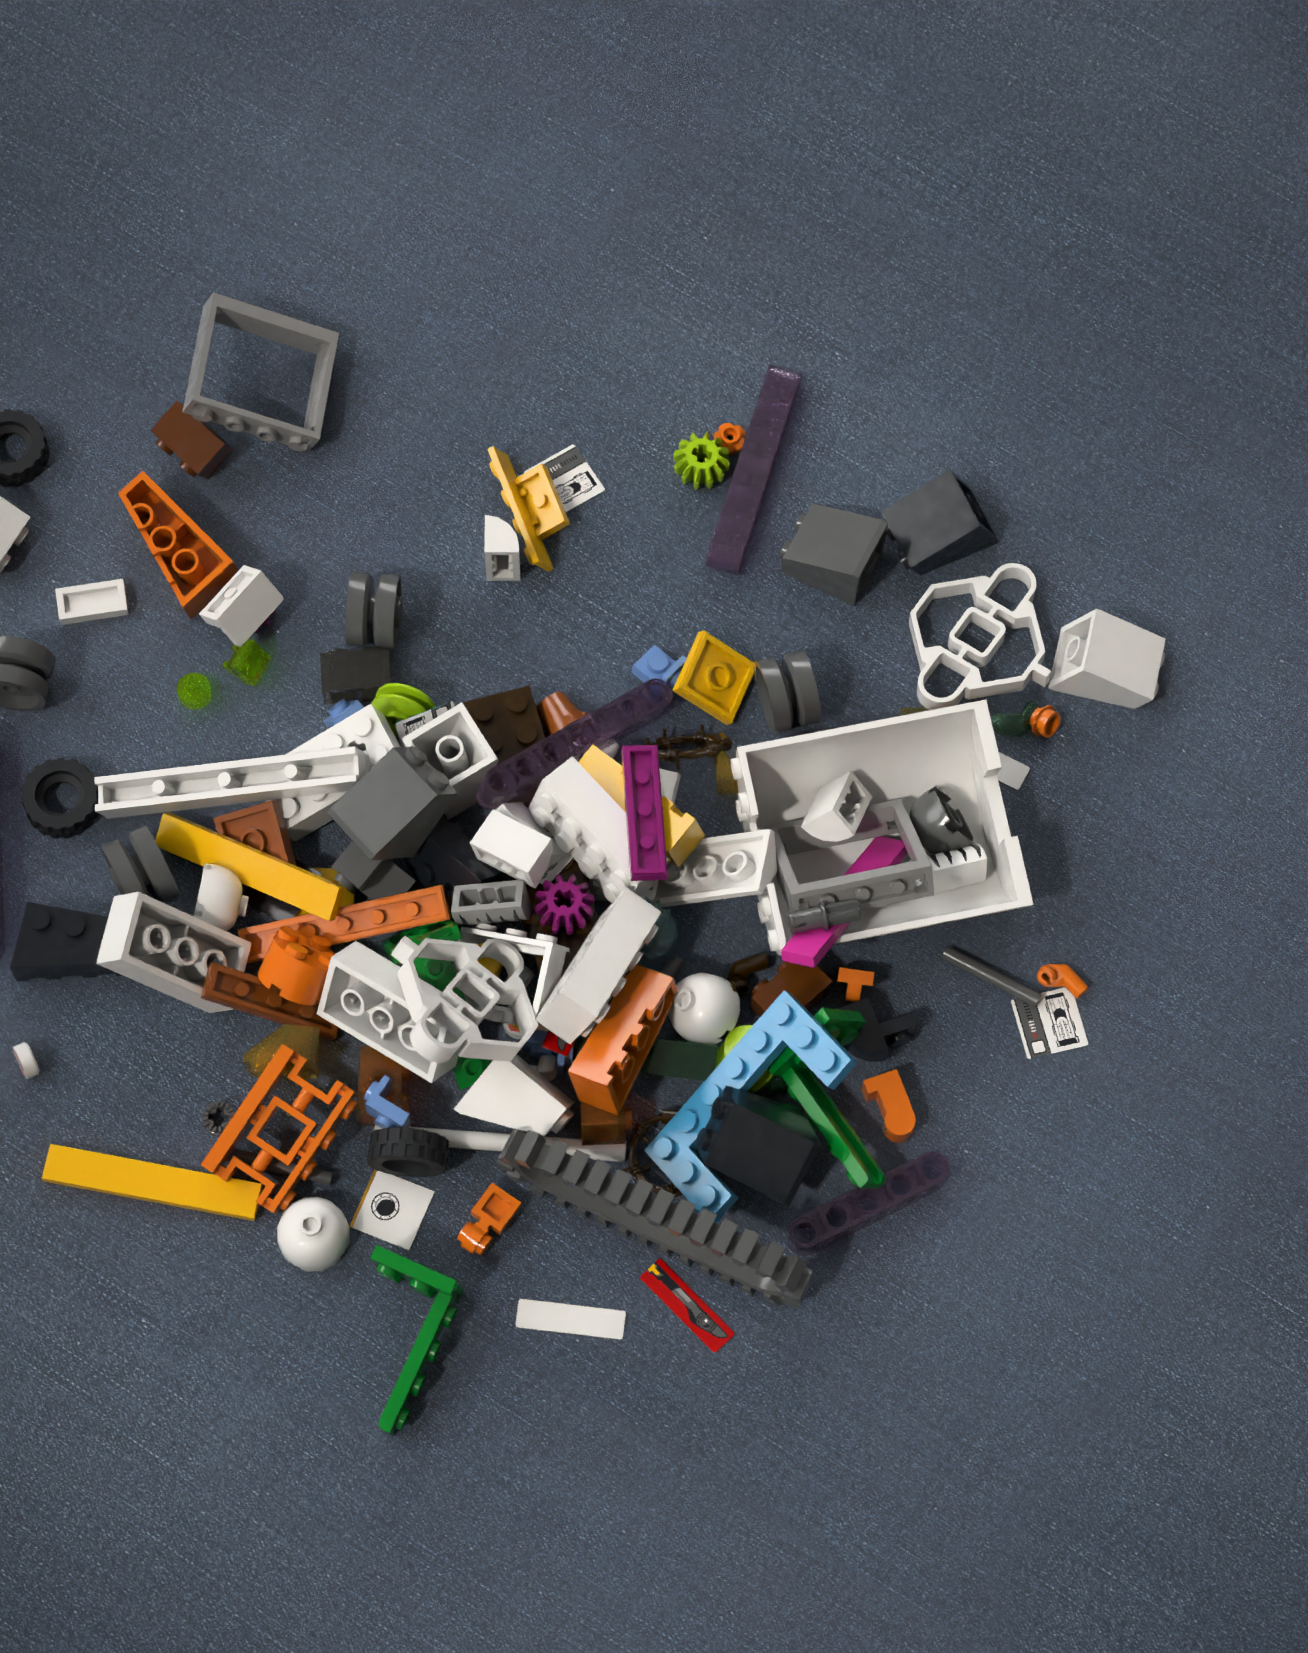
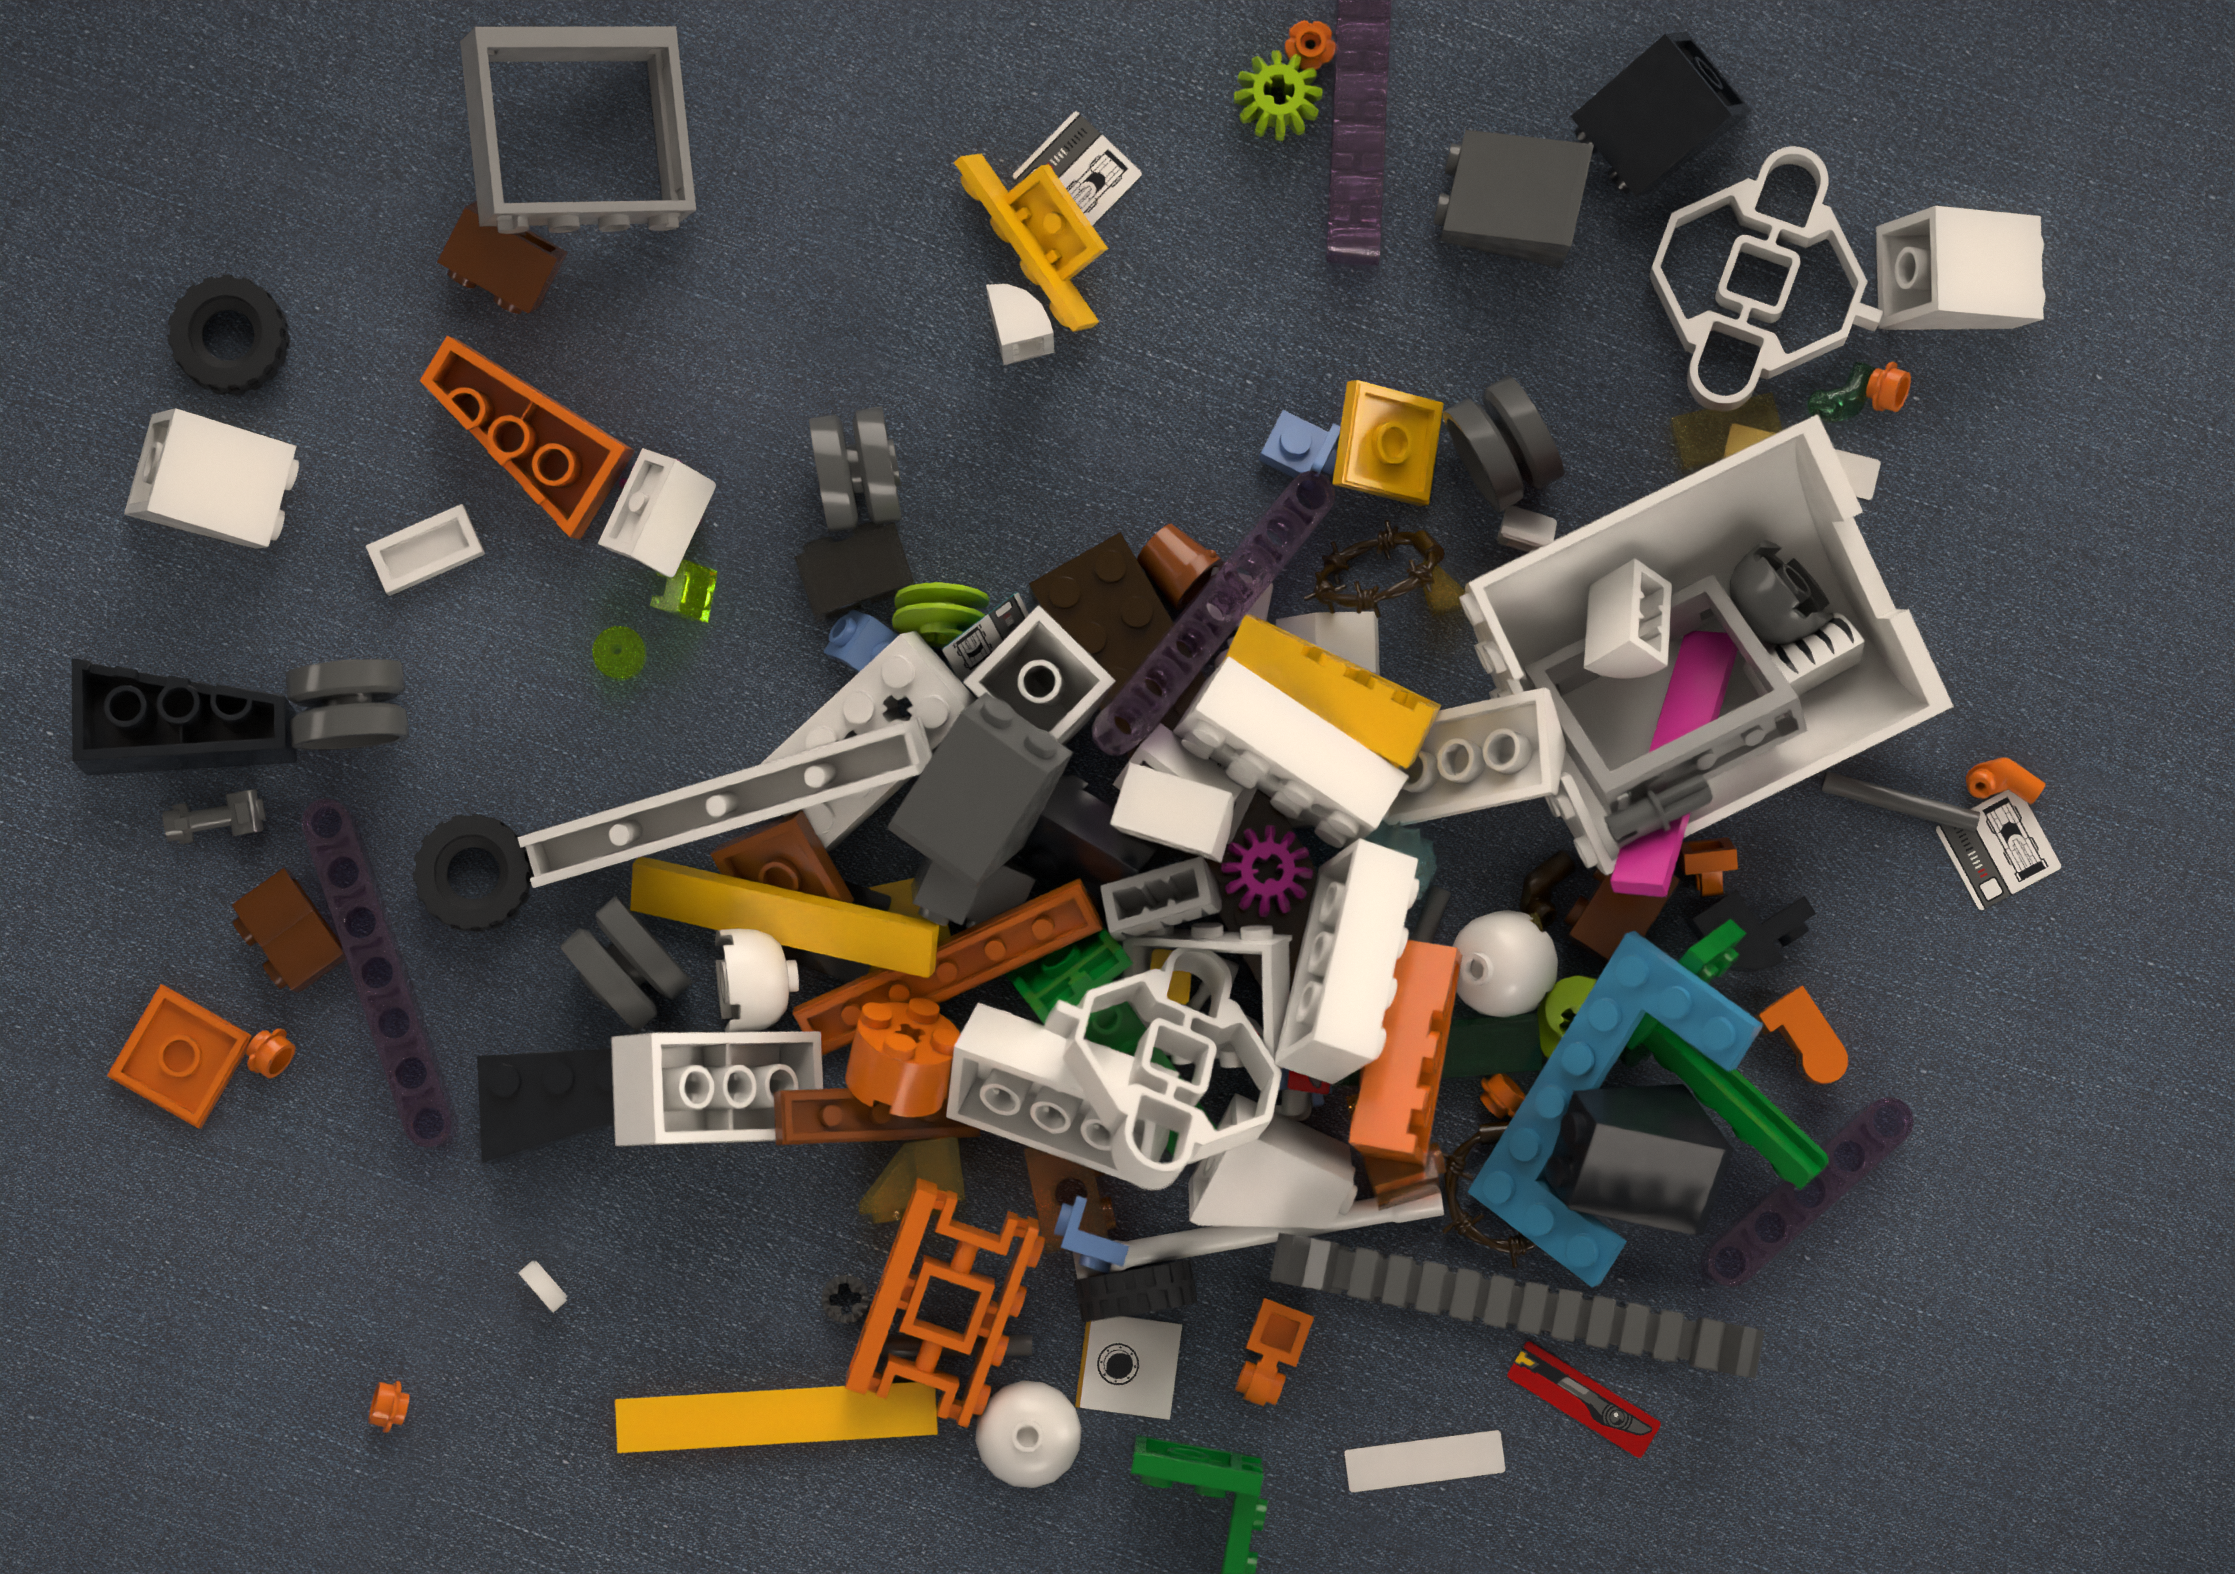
camera: 15 degrees left, 15 degrees up
magenta tile [621,745,668,881] -> none
none -> orange plate [1479,1070,1526,1119]

